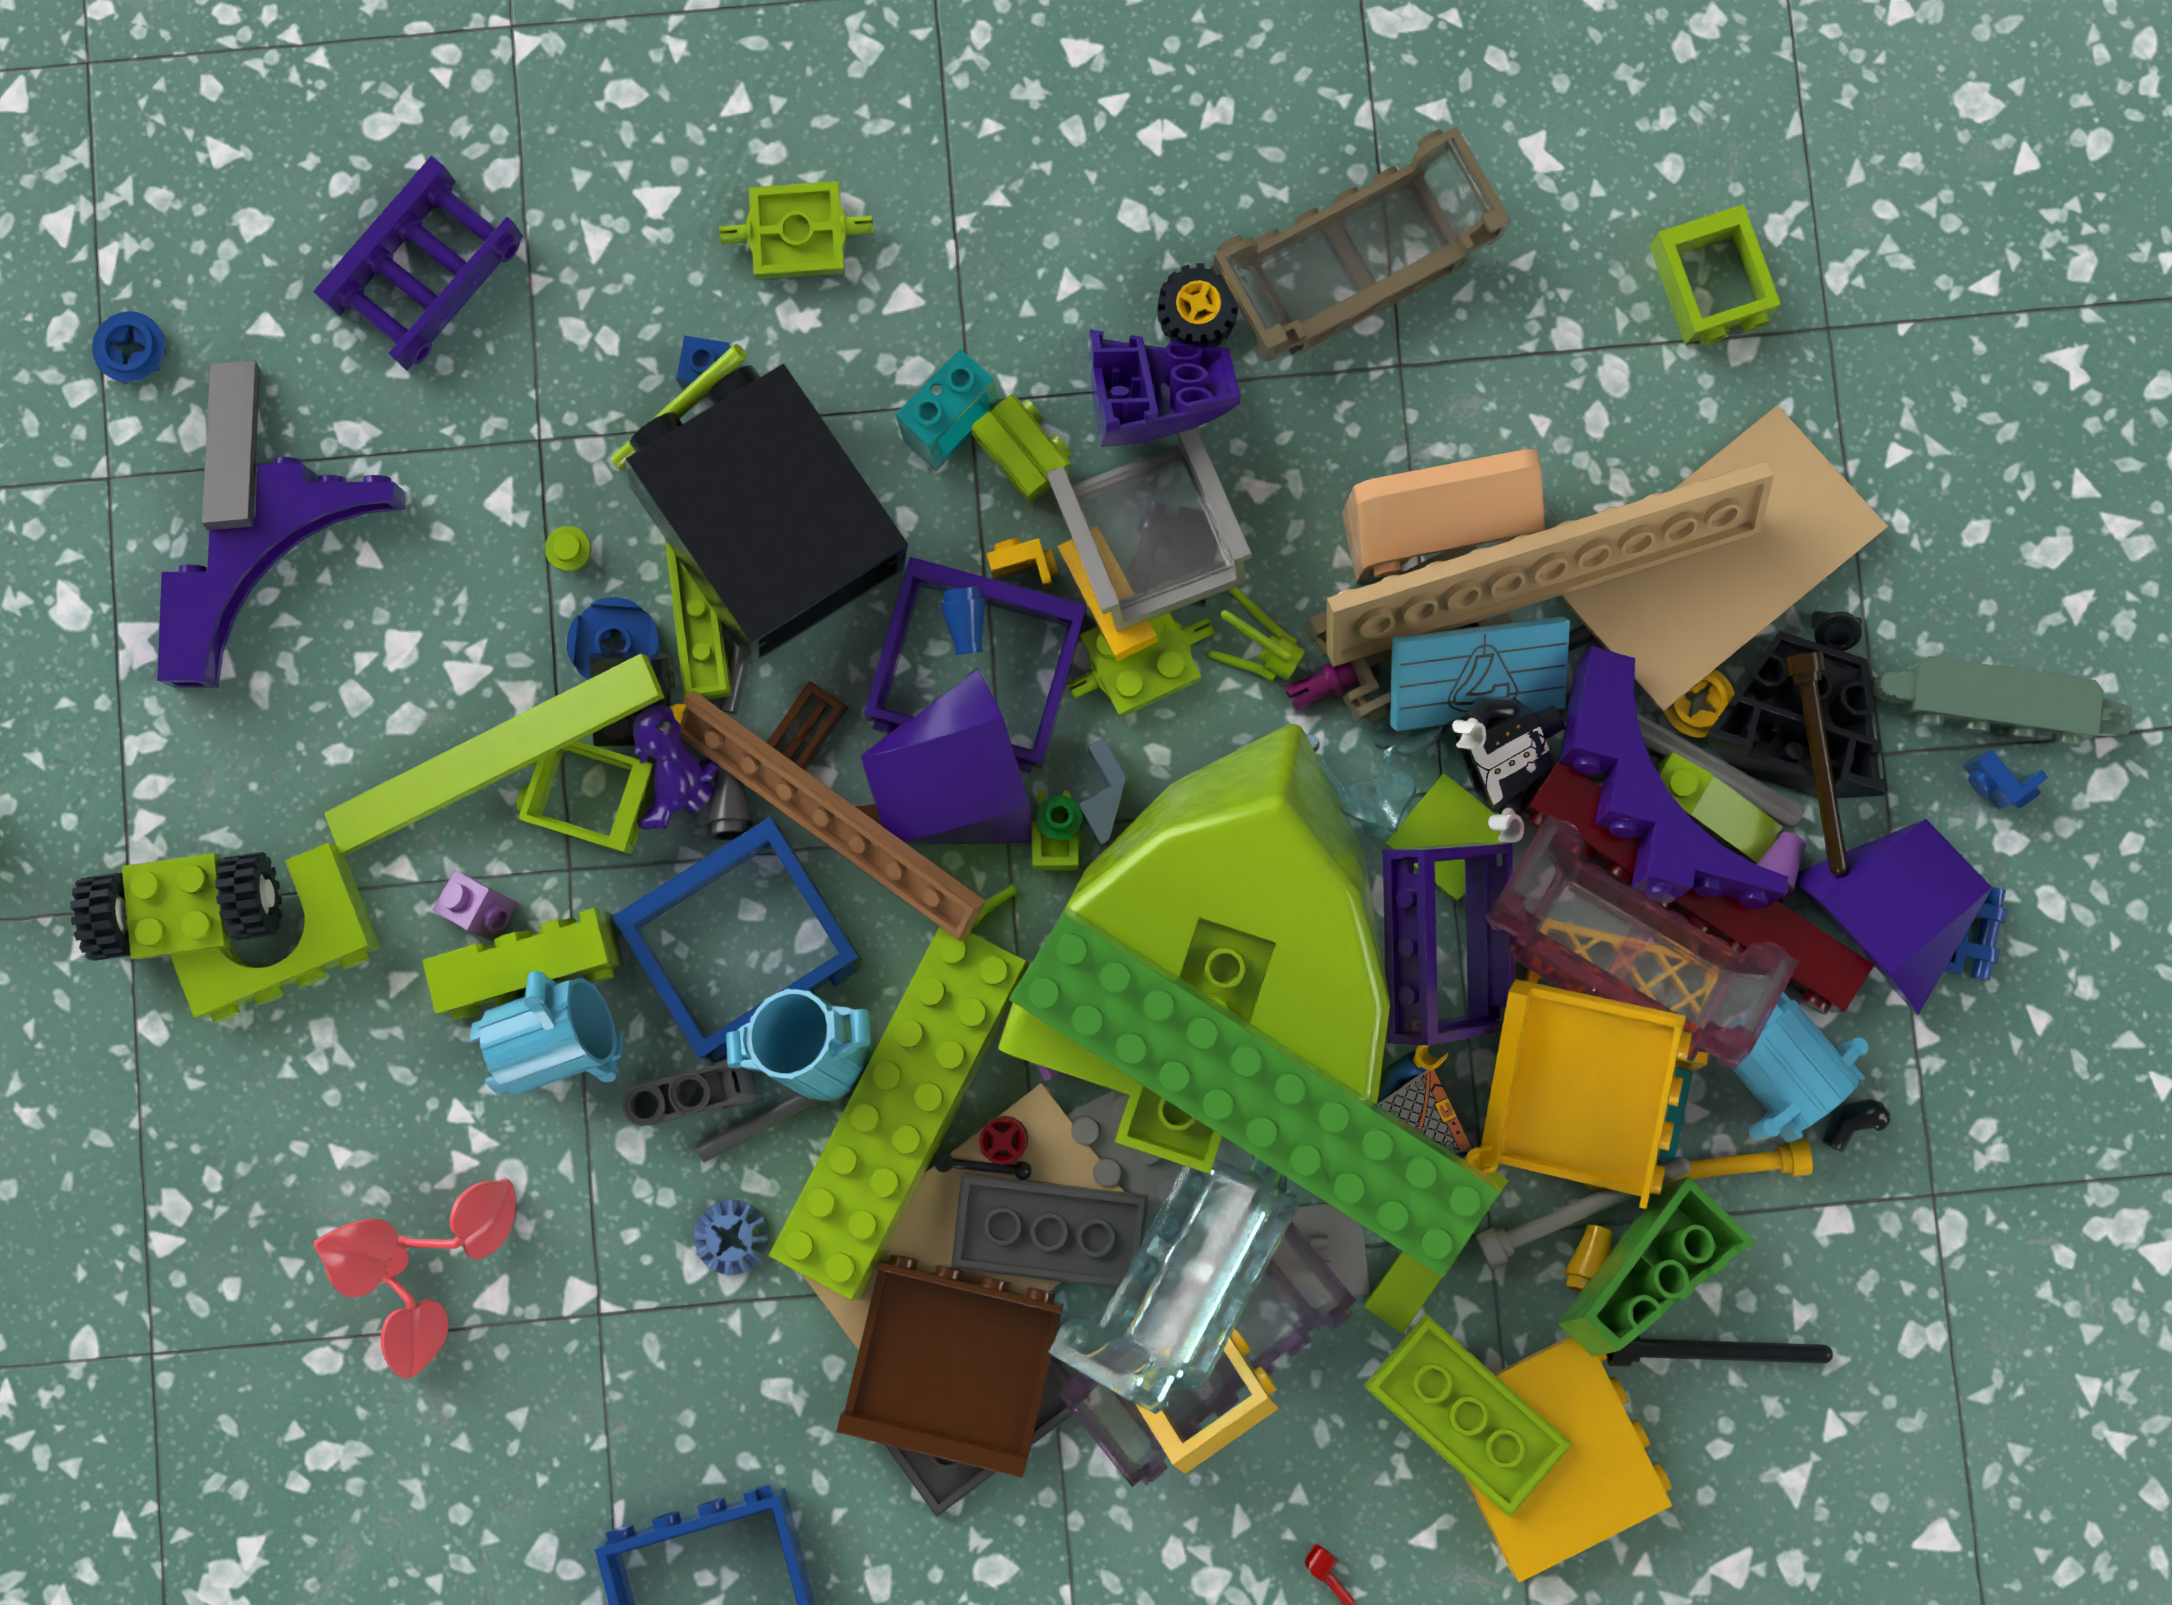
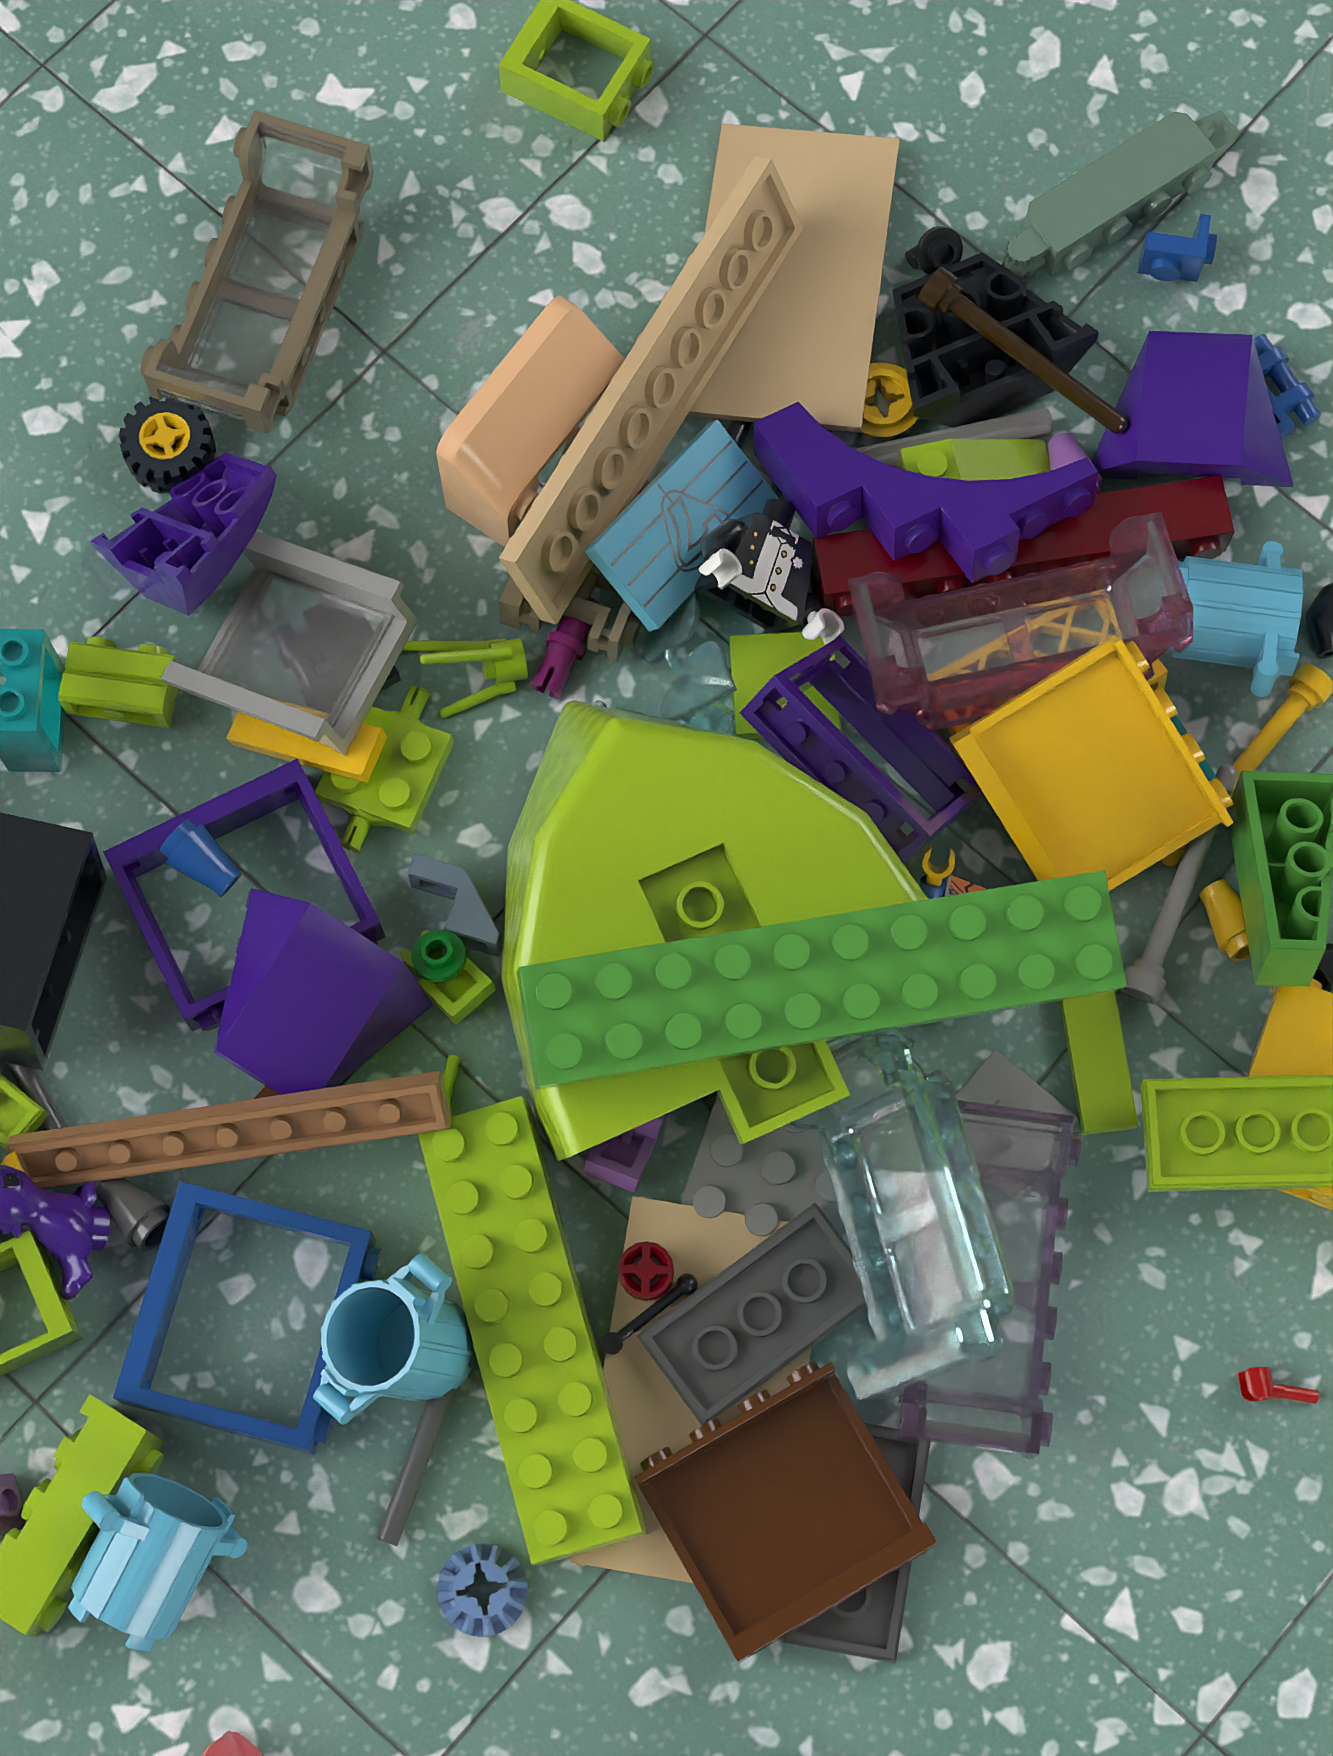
camera: 45 degrees left, 10 degrees down
dark grey piece [623,1057,764,1126] -> none
reddish brown tile [767,680,848,771] -> none
yellow bracket [986,538,1058,591] -> none
yellow window [1124,1319,1279,1474] -> none

